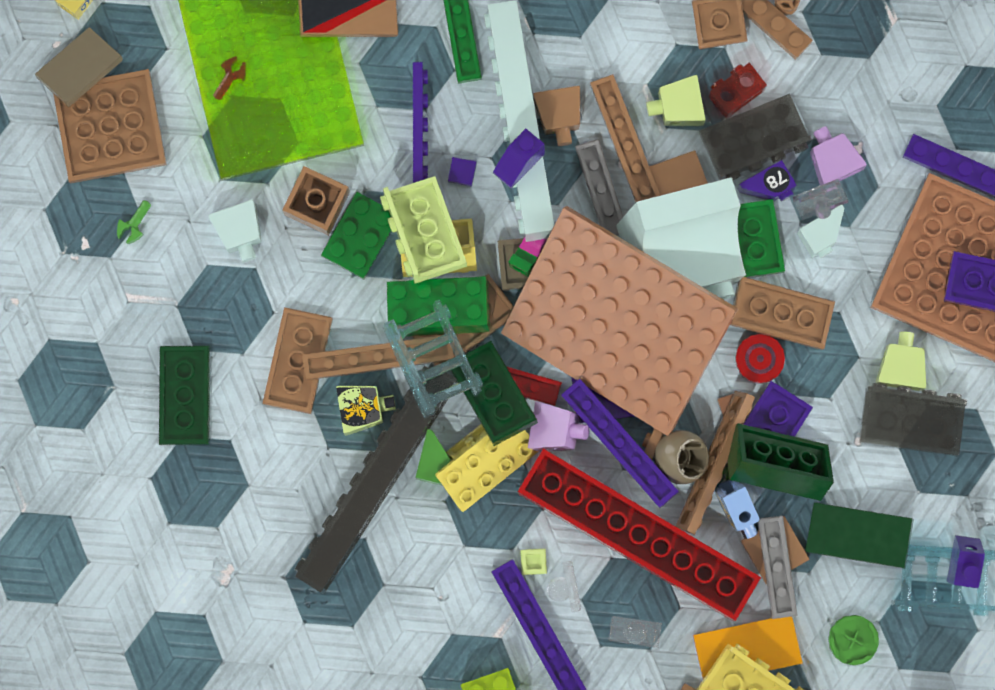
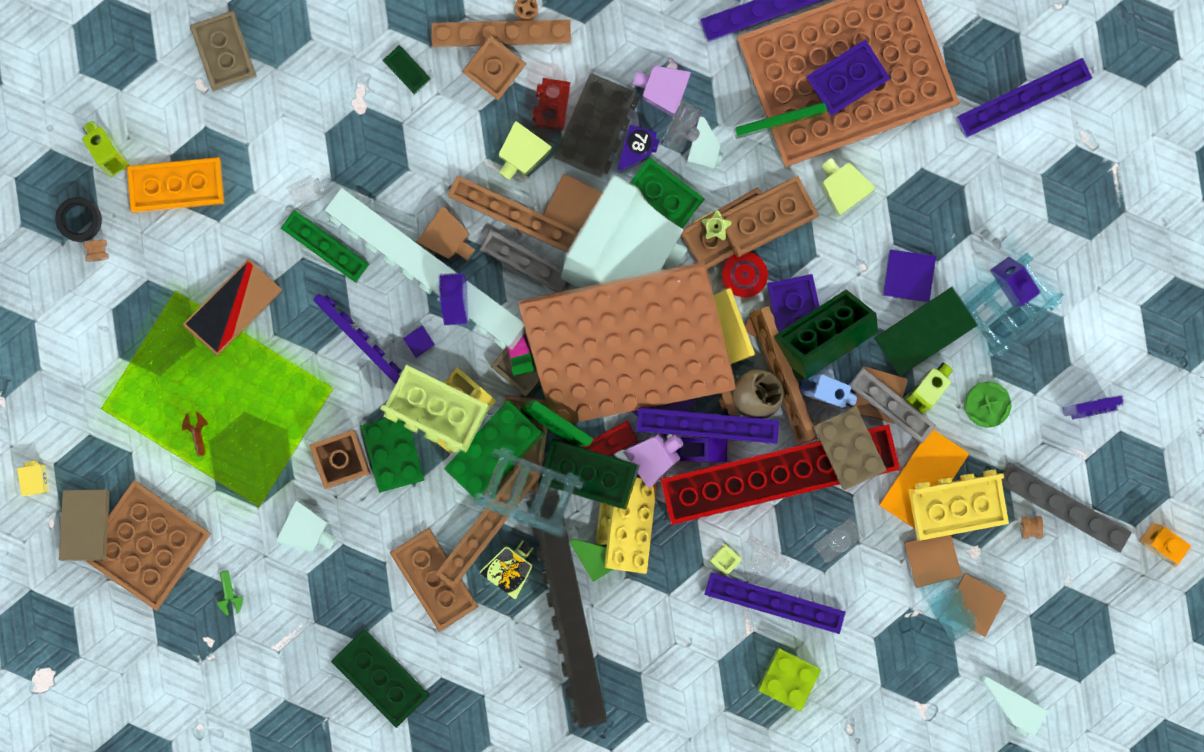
camera: 50 degrees left, 5 degrees up
clear smoke bracket [859,383,967,457] -> none
none -> green tile [520,400,593,447]
none -> dark purple slope [676,438,728,463]
none -> yellowish green plate [702,210,732,240]
none -> light yellow slope [714,288,755,365]
none -> medium nougat tile [721,175,819,258]
none -> green tile [734,103,827,139]
none -> dark tan plate [813,406,887,491]
none -> dark purple tile [883,249,936,302]
none -> lime torso [904,362,953,414]

